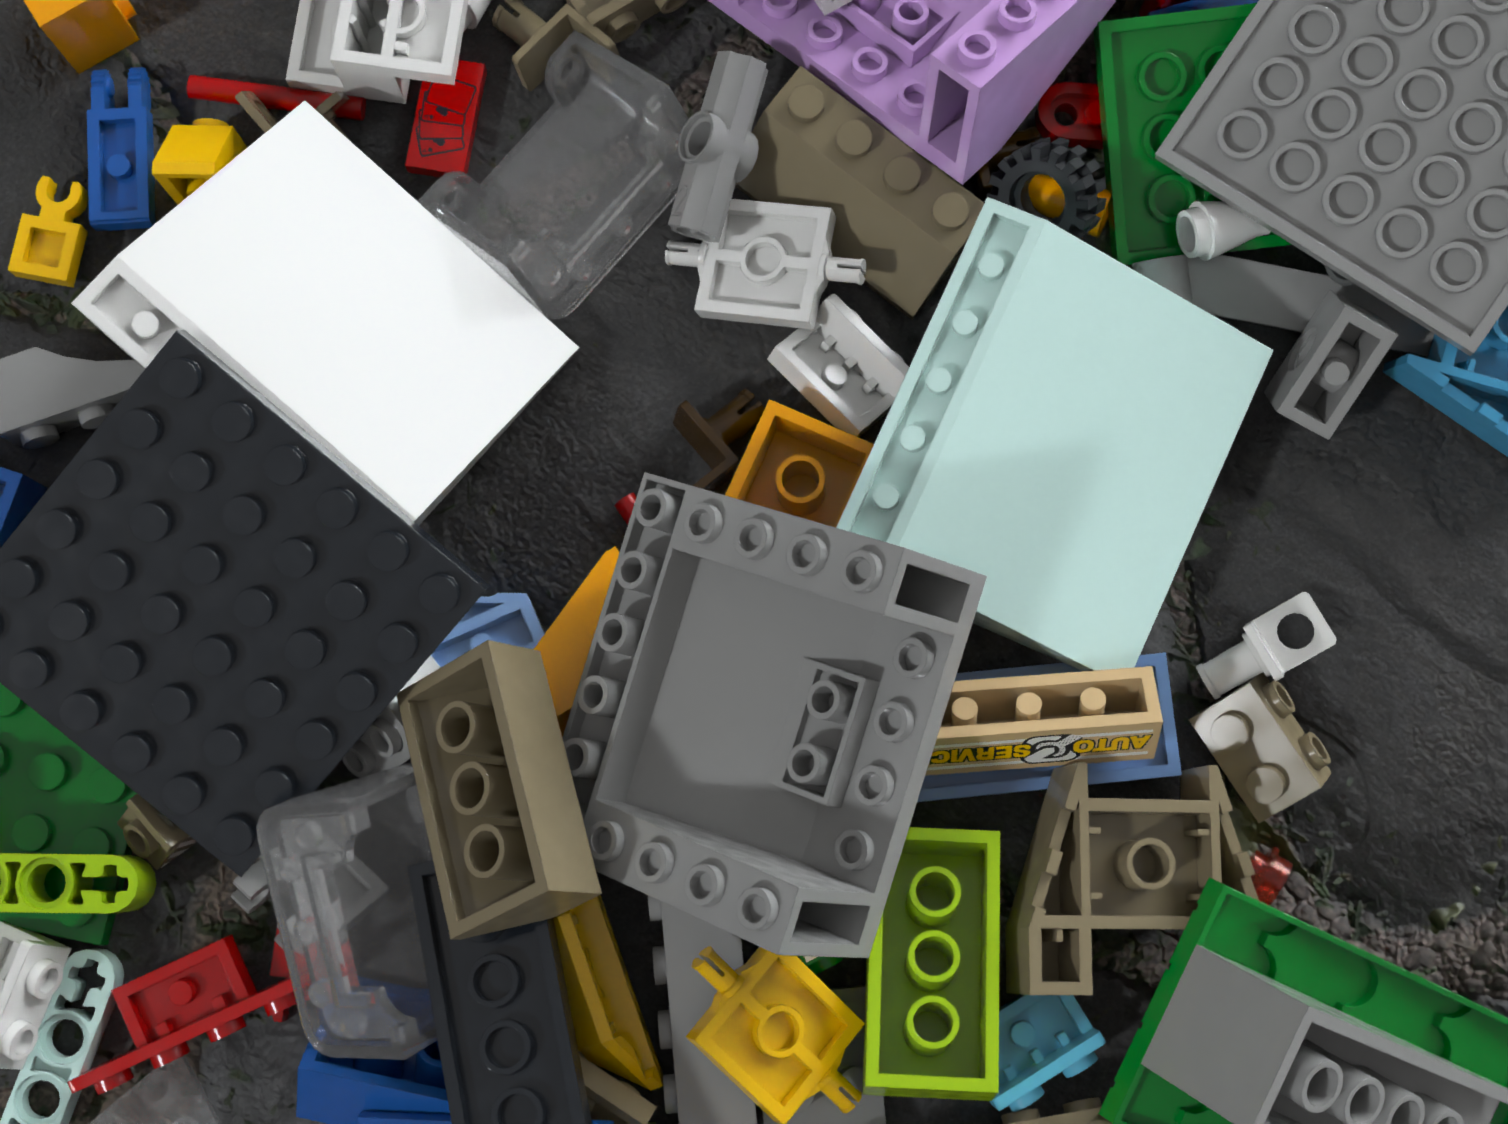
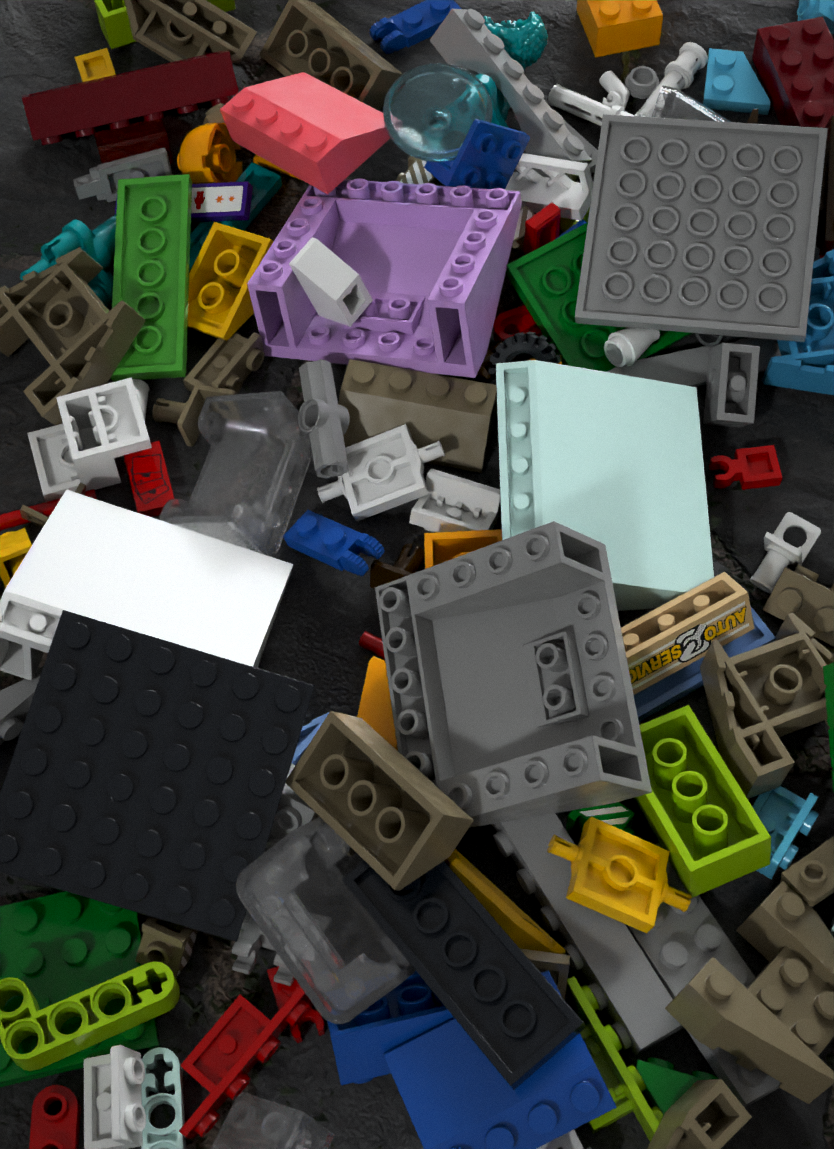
camera: 20 degrees left, 20 degrees down
none -> blue hinge [283,510,385,576]
none -> red plate [709,445,782,490]

